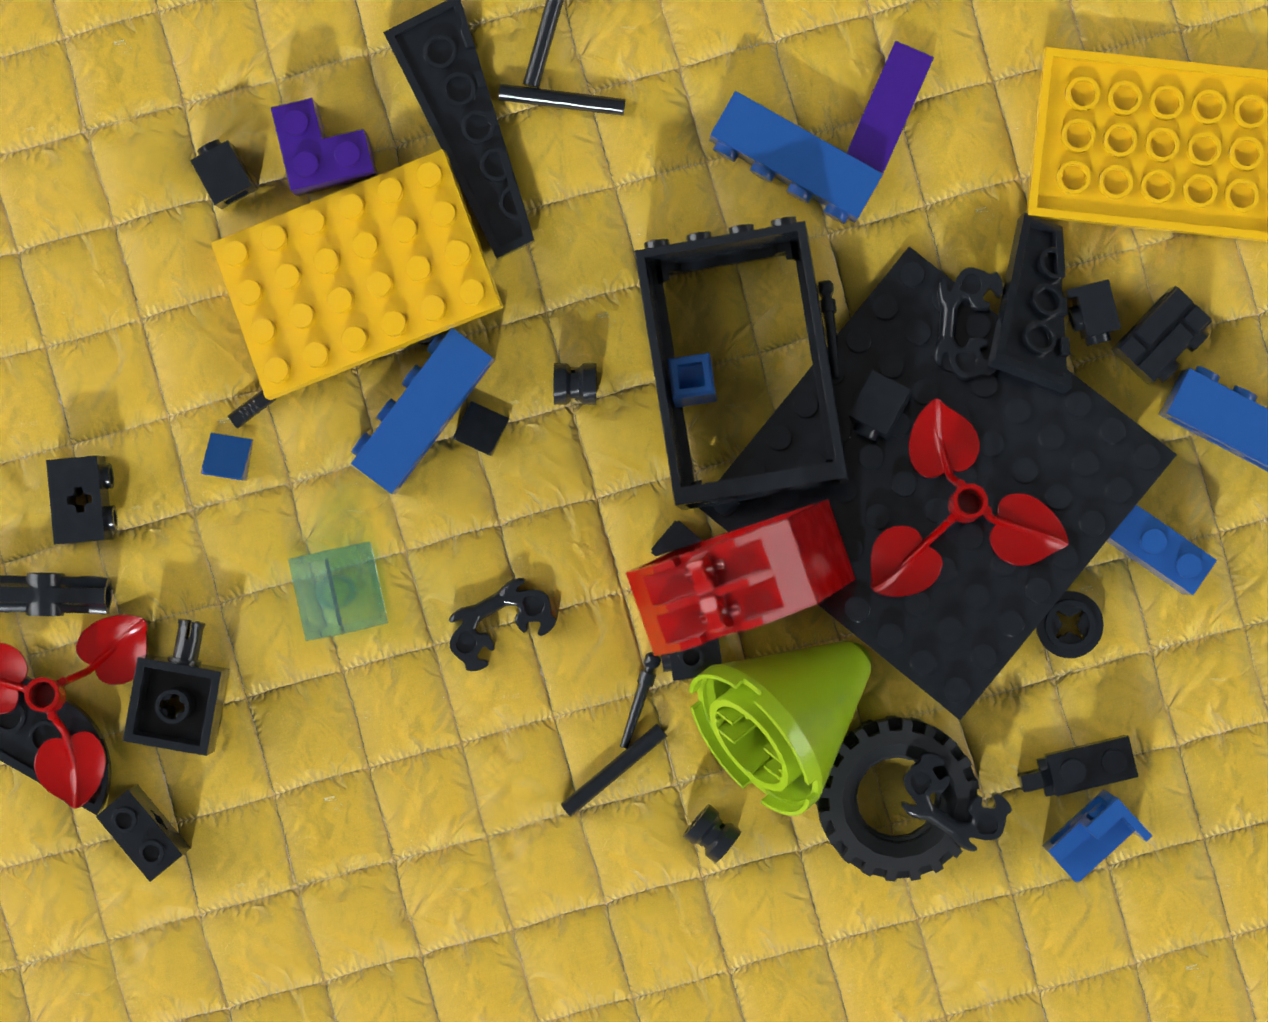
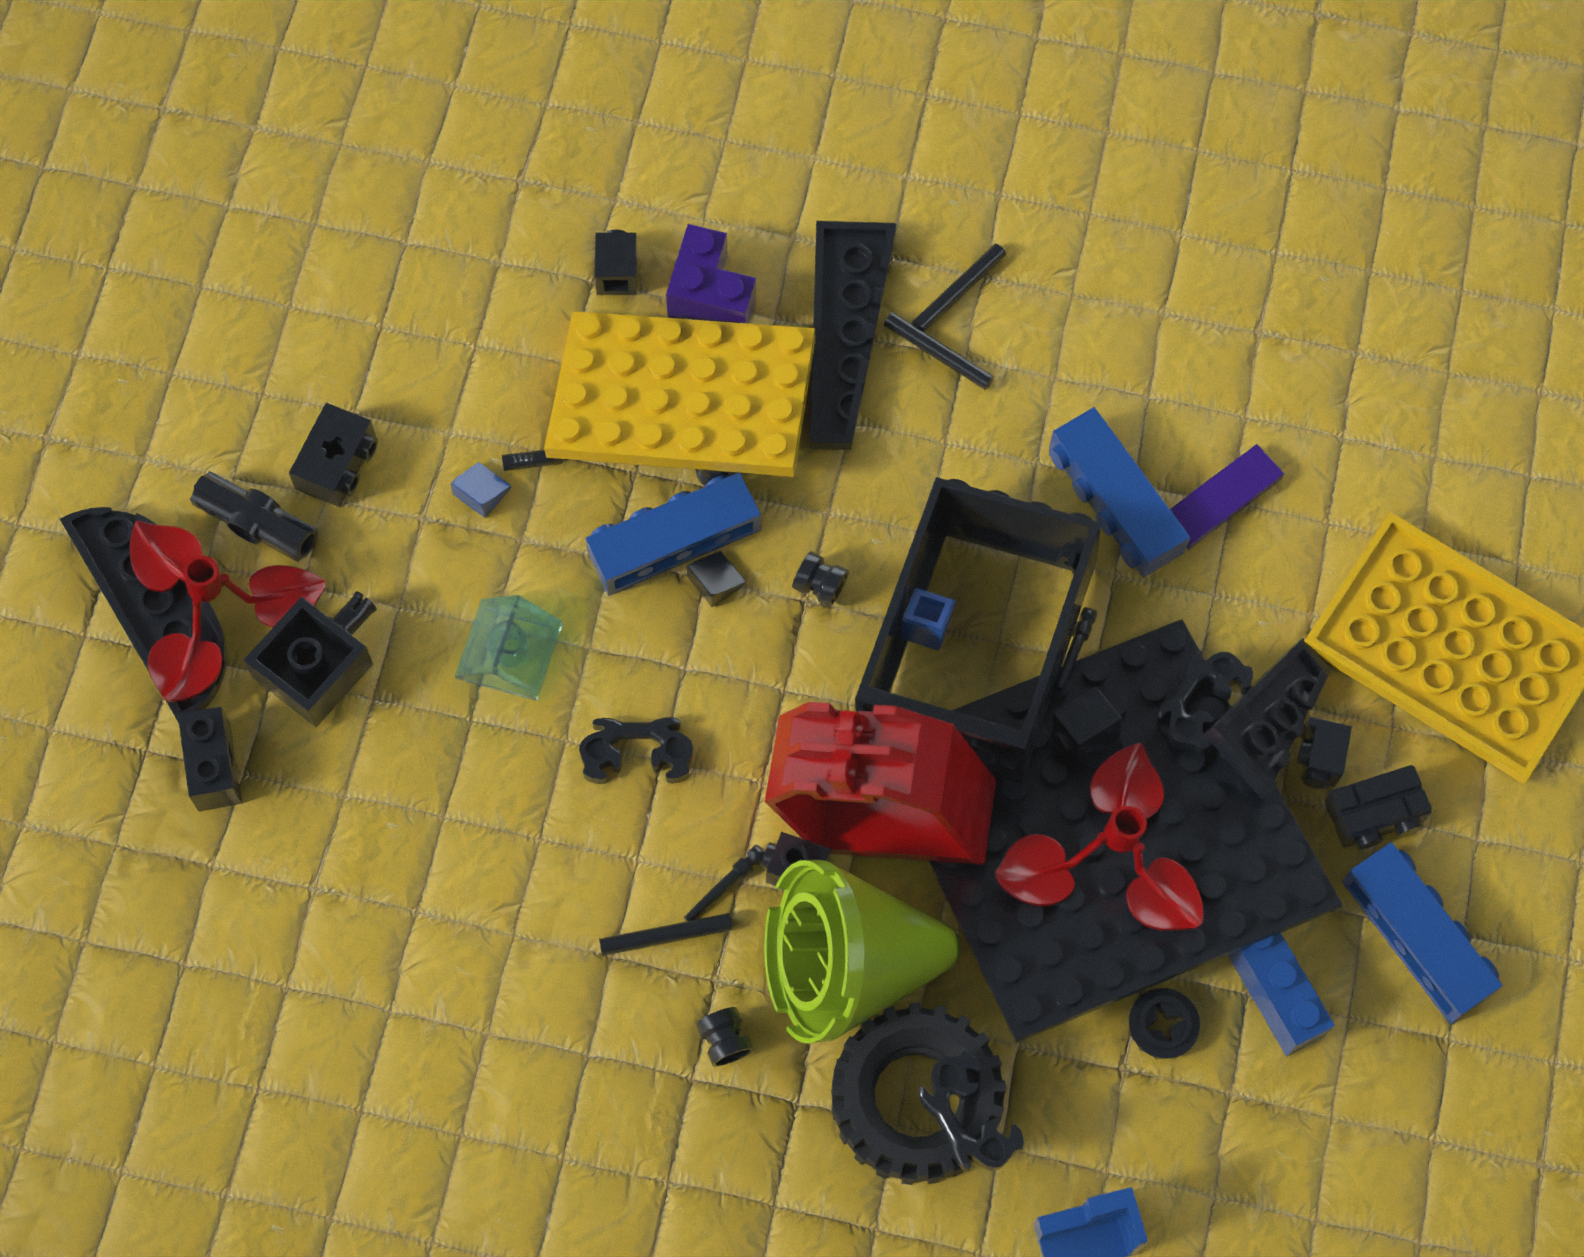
camera: 30 degrees right, 20 degrees down
black hinge [1017,735,1139,797] -> none

